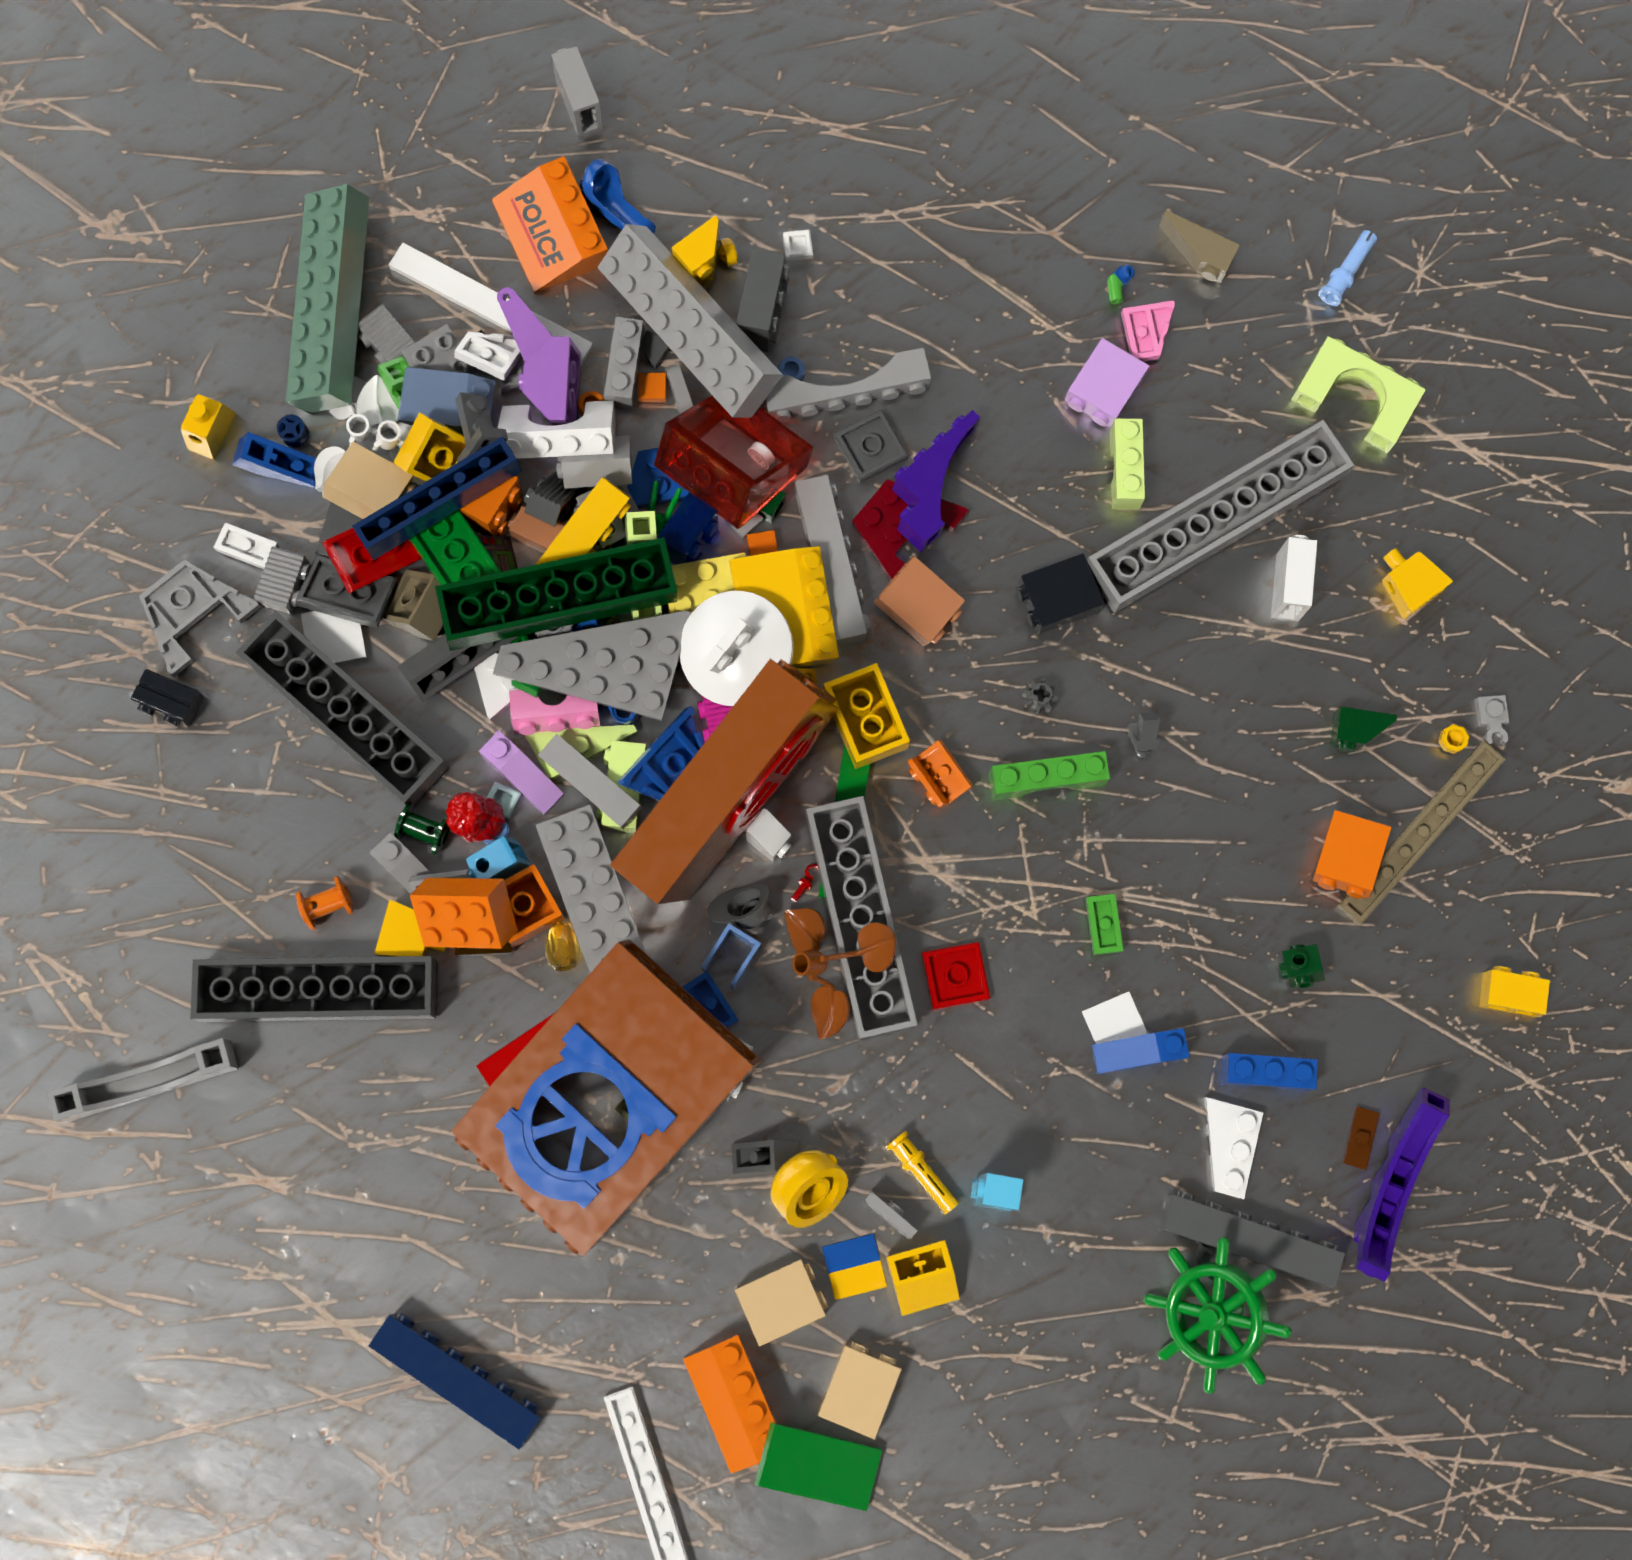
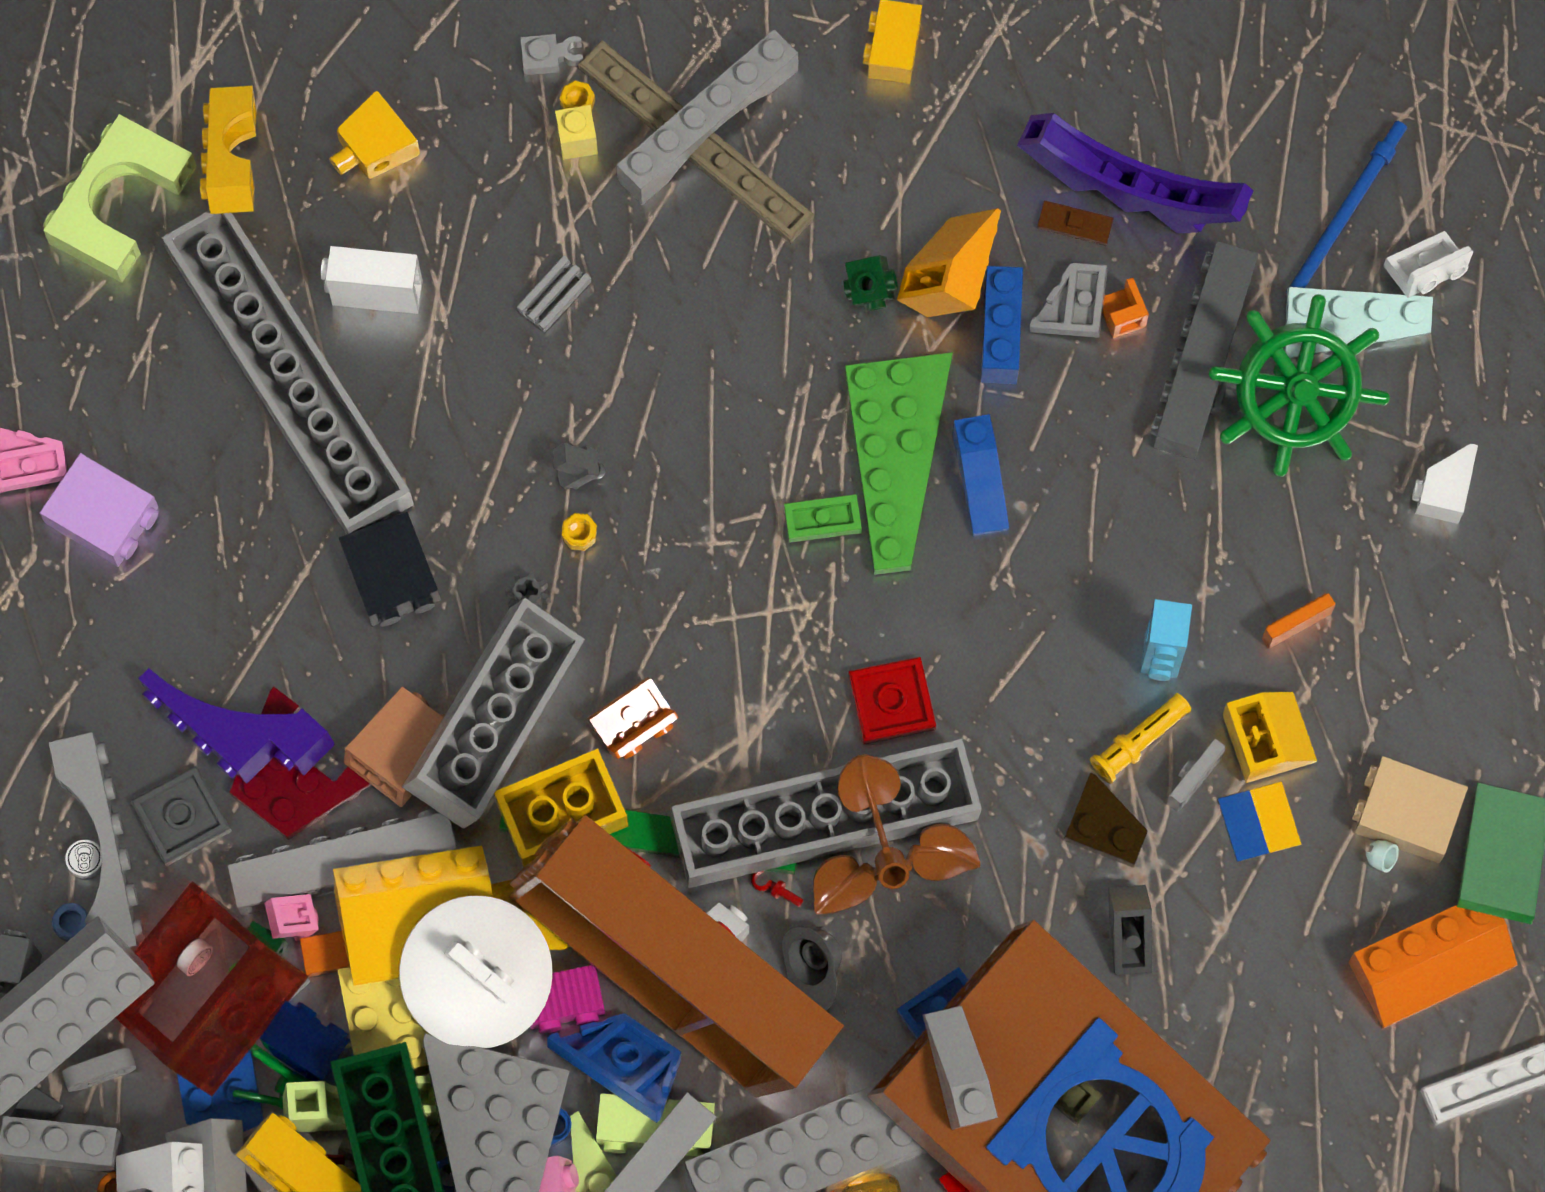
camera: 85 degrees left, 5 degrees down
orange tile [638,372,666,402] -> none
medium blue piece [701,923,761,990] -> none
tan brick [735,1259,828,1347] -> none
yellow piece [770,1150,848,1228] -> none
bright green arch [988,751,1110,801] -> none
white sticker [1082,992,1148,1044] -> none
yellowish green arch [1110,419,1145,510] -> none
white wing [1204,1097,1263,1200] -> none
orange brick [1312,810,1391,899] -> none
dark green slope [1330,706,1397,752] -> none
none -> white tile [65,840,102,879]
none -> yellow arch [200,86,257,214]
none -> bright pink bracket [264,894,319,941]
none -> light grey brick [402,597,585,829]
none -> light grey tile [517,256,592,333]
none -> light yellow brick [555,105,598,160]
none -> yellow tile [562,513,597,551]
none -> light grey arch [617,30,798,205]
none -> bright green wing [845,352,953,575]
none -> light orange slope [897,208,1001,317]
none -> light grey slope [923,1006,998,1130]
none -> light grey wing [1030,263,1108,338]
none -> dark brown wing [1064,773,1148,868]
none -> orange panel [1102,277,1149,339]
none -> orange tile [1262,593,1336,649]
none -> light aqua wing [1284,287,1433,359]
none -> blue bar [1286,121,1407,294]
none -> light aqua hinge [1366,840,1399,872]
none -> white bracket [1384,231,1473,298]
none -> white slope [1411,444,1478,524]

